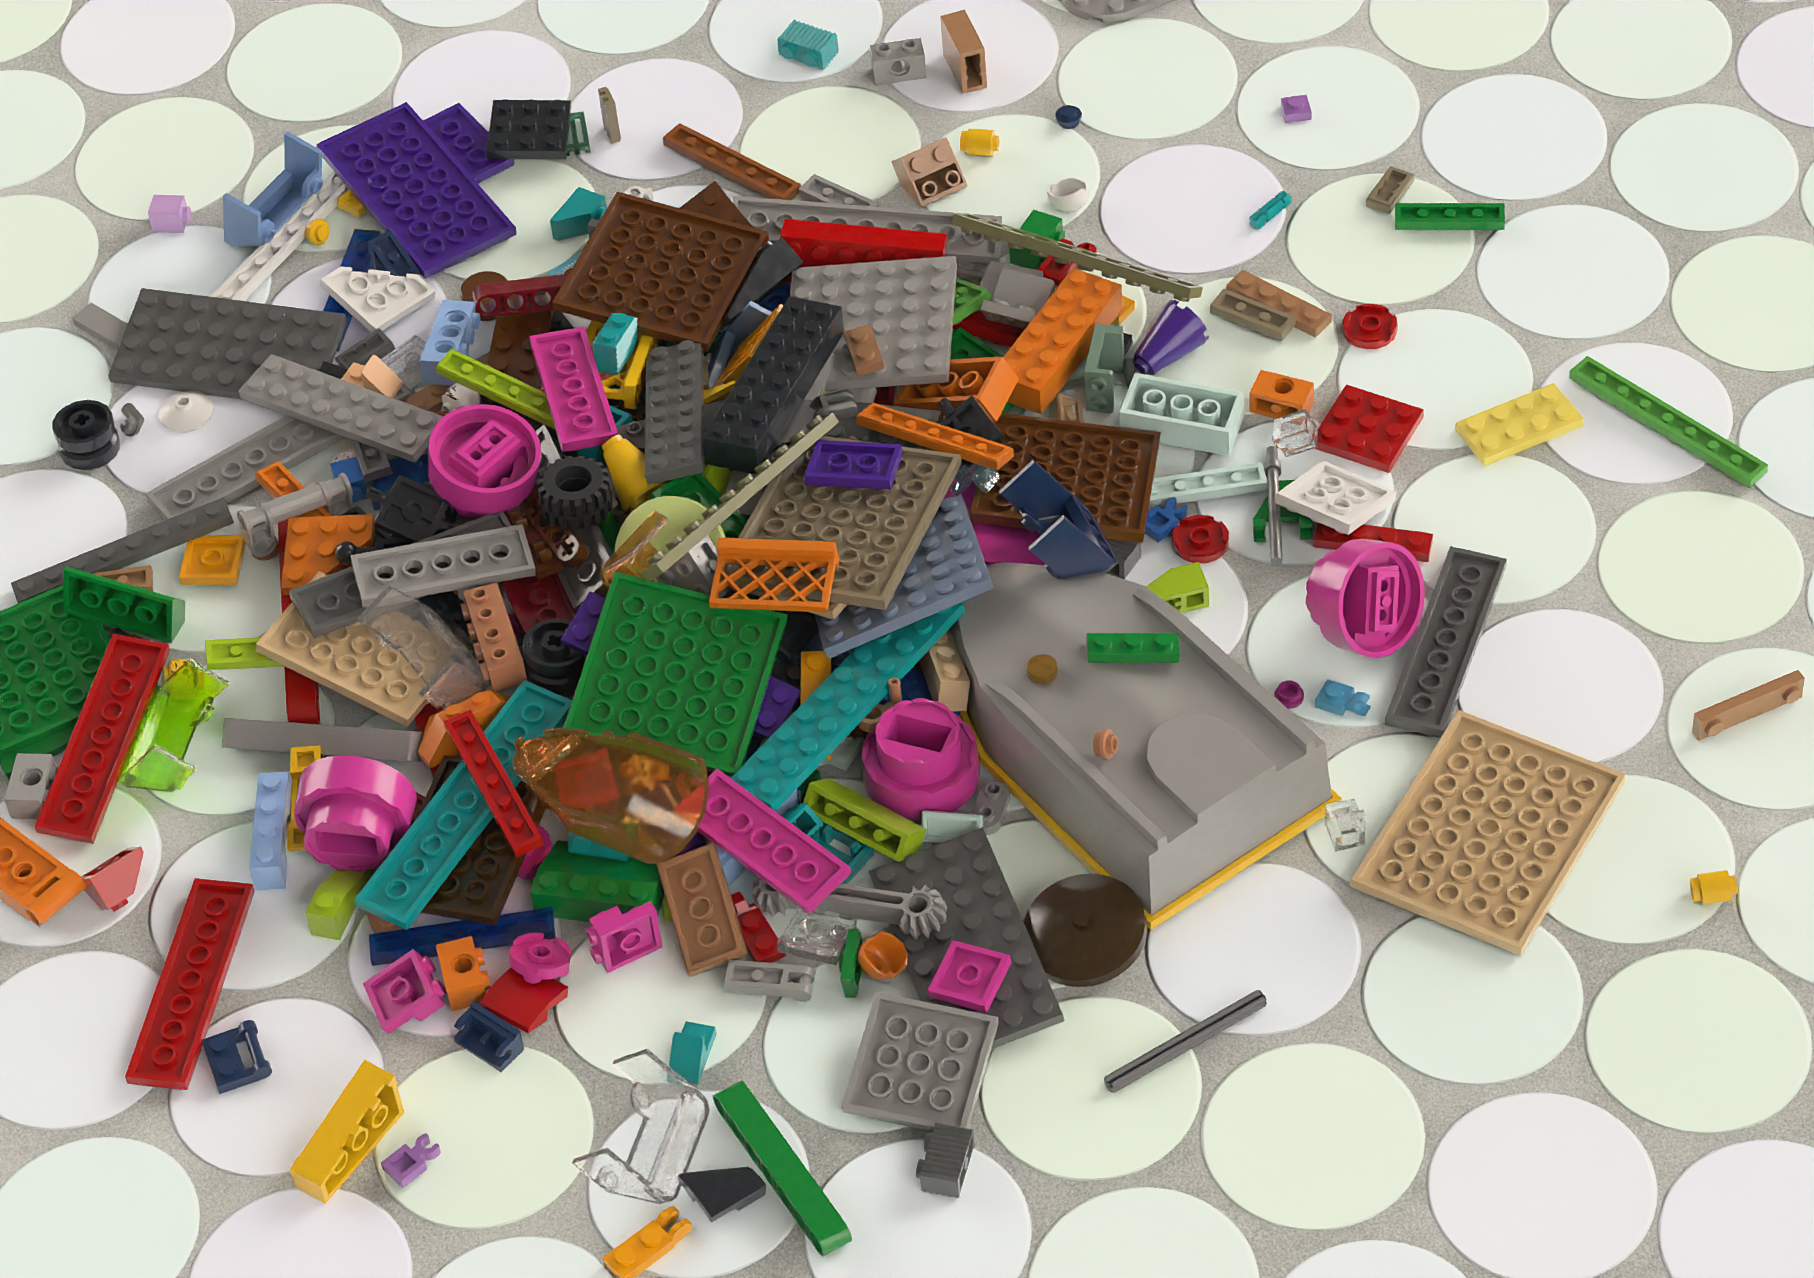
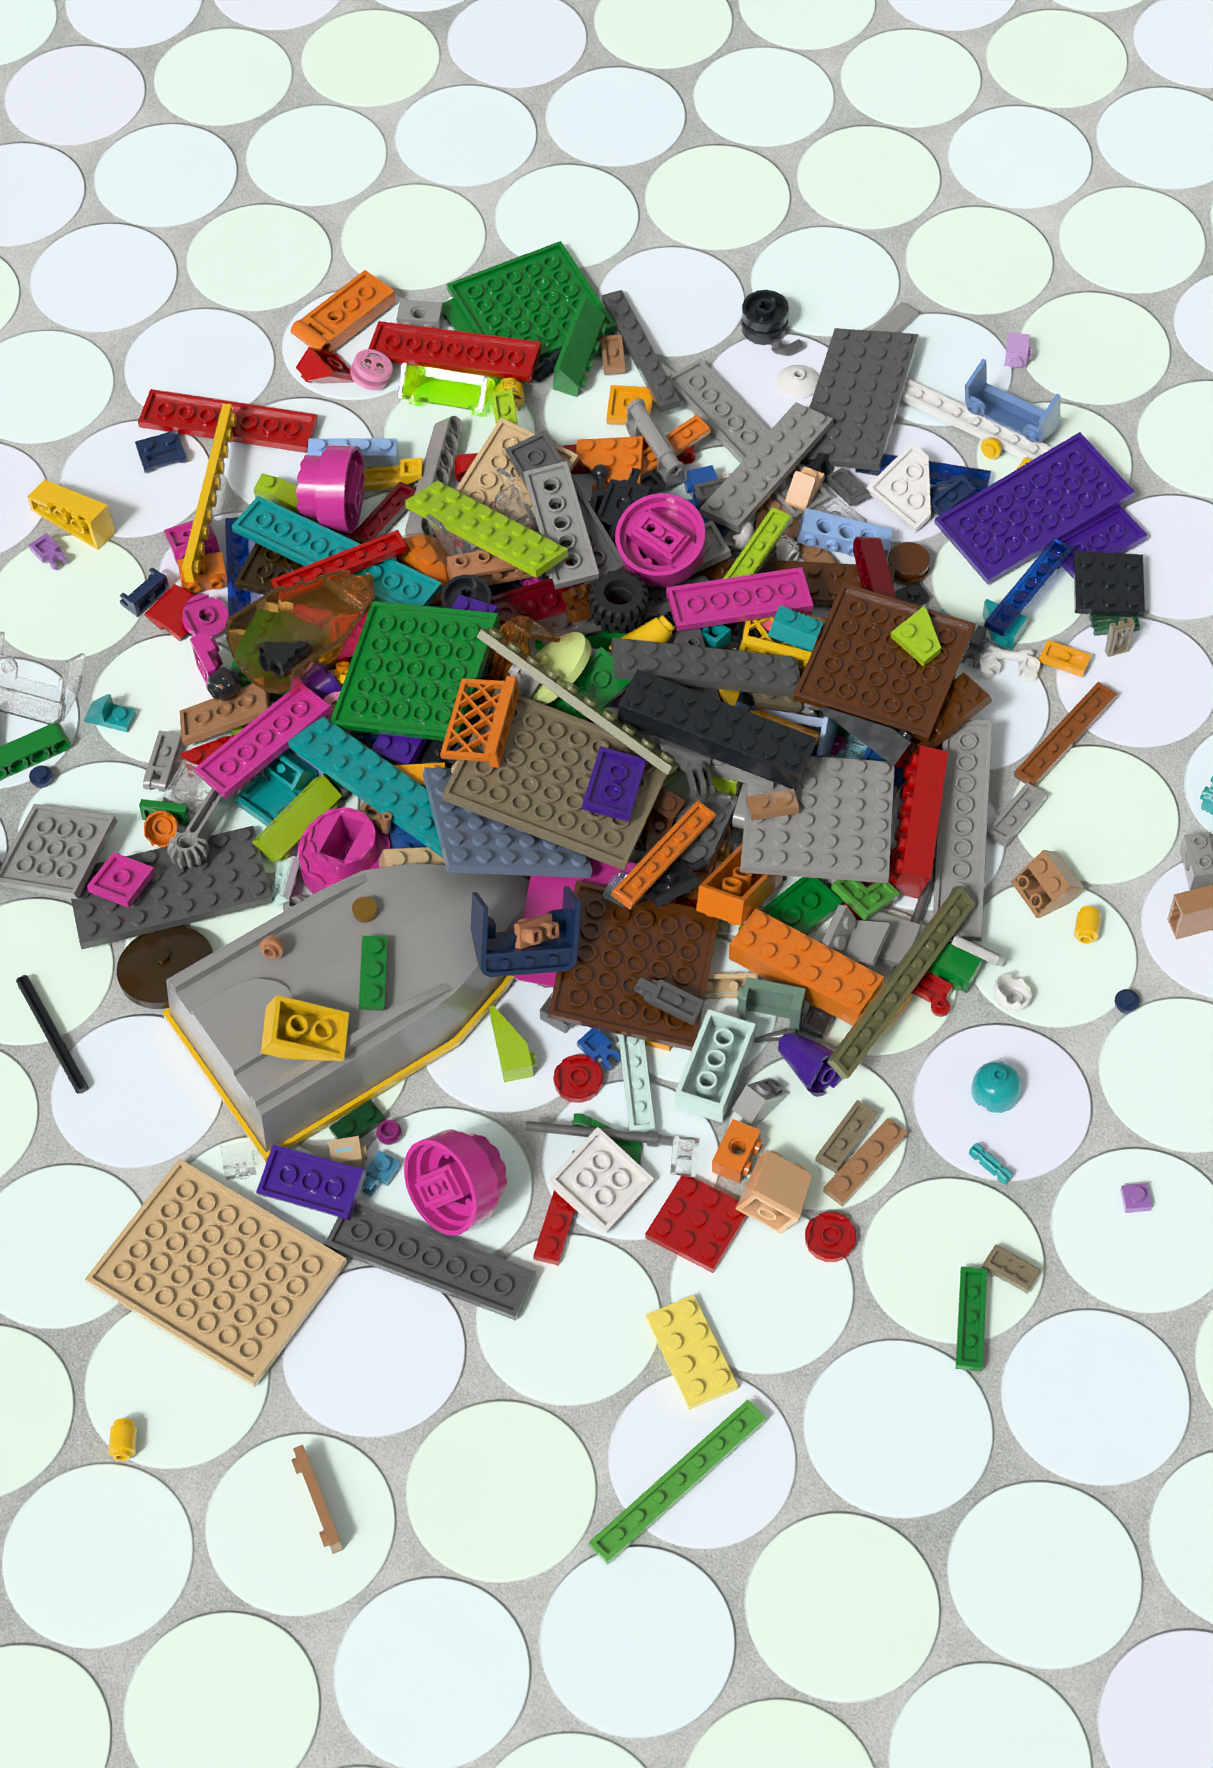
camera: 90 degrees right, 10 degrees up
none -> dark blue plate [29,765,53,788]
none -> yellow plate [182,404,236,583]
none -> black head [206,667,242,701]
none -> dark purple plate [256,1144,367,1221]
none -> black rock [257,641,314,679]
none -> yellow slope [260,995,349,1061]
none -> tan brick [328,1136,368,1169]
none -> bright pink head [350,349,393,390]
none -> lime plate [405,481,568,578]
none -> nougat hips [514,913,559,949]
none -> dark grey hinge [633,977,704,1025]
none -> light grey slope [732,1078,788,1124]
none -> light nougat slope [736,1149,812,1234]
none -> lime wing [891,606,941,667]
none -> tile [951,936,1007,967]
none -> teal cylinder [971,1061,1022,1113]
none -> clear blue plate [984,538,1074,637]
none -> light orange plate [1039,640,1091,678]

